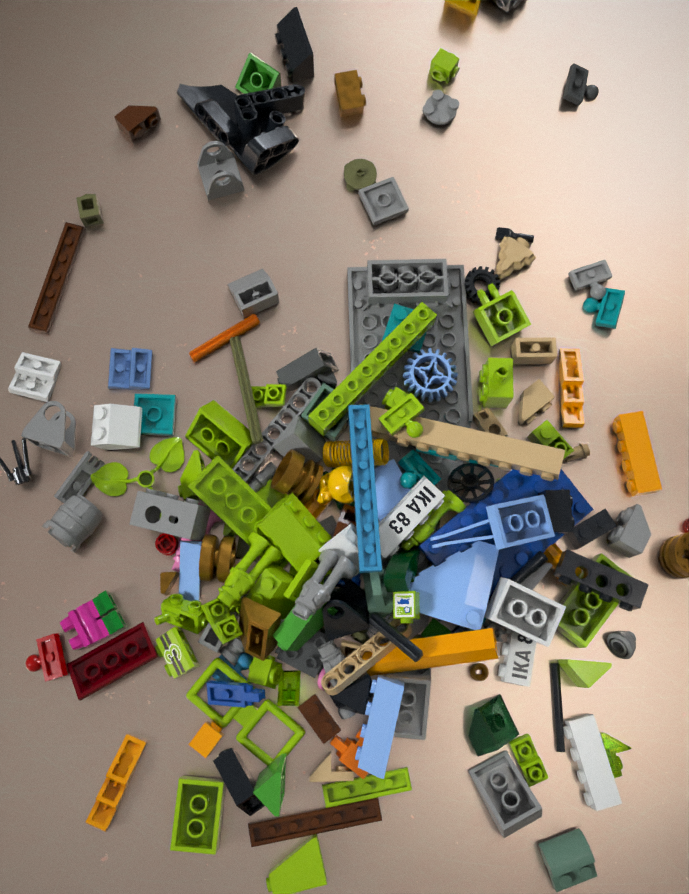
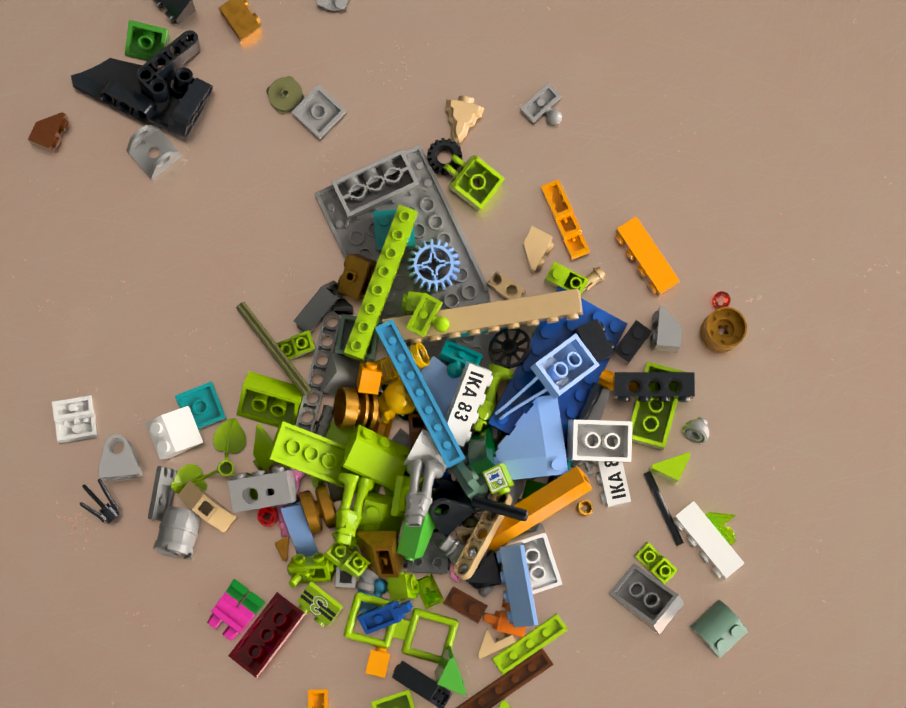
camera: 25 degrees left, 5 degrees up
red plate [25,633,68,682] -> none
reddish brown tile [28,222,86,334] -> none
olive brick [76,194,104,227] -> none
medium blue slope [108,348,152,390] -> none
orange axle [189,314,260,362] -> none
light grey slope [227,268,279,319] -> none
clear green slope [468,694,519,757] -> none
lime brick [479,358,514,409] -> none
black piece [495,227,534,243] -> none
tan brick [511,337,557,365] -> none
teal plate [583,288,625,329] -> none
none -> tan slope [178,480,237,533]
none -> pearl gold brick [337,253,377,300]
none -> light orange brick [356,362,382,395]

